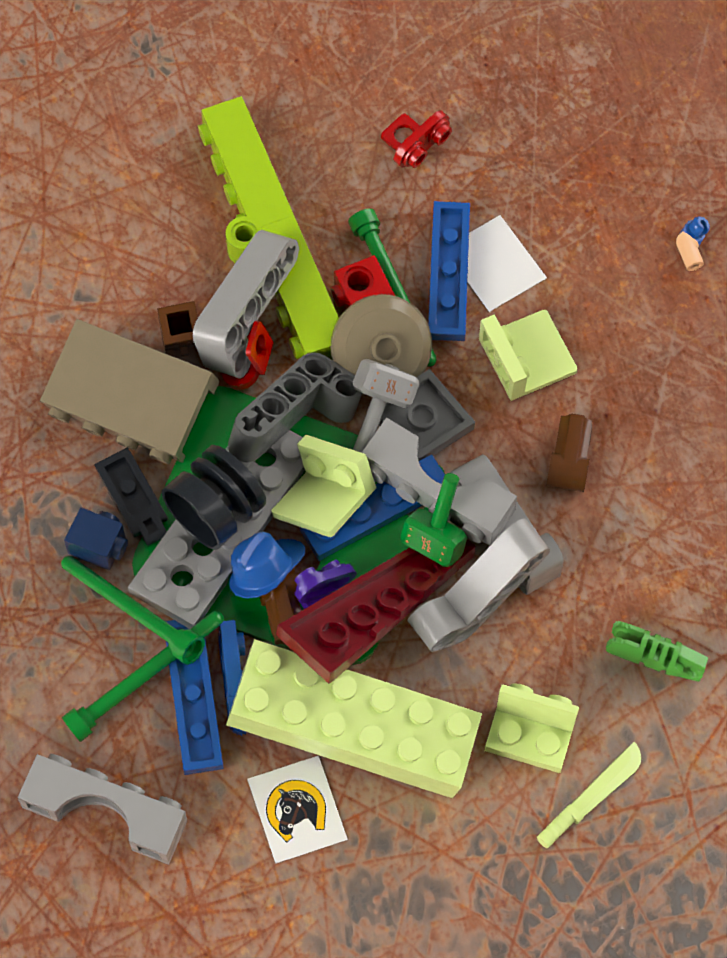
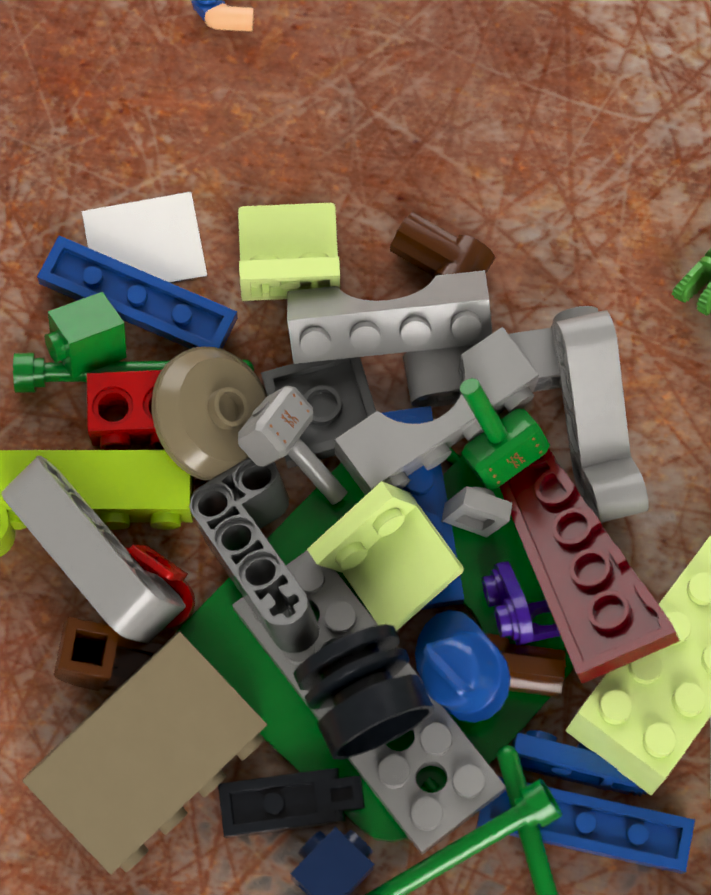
camera: 70 degrees left, 5 degrees up
none -> green brick [44,291,127,378]
none -> light grey arch [287,270,492,364]
none -> light grey plate [442,486,513,537]

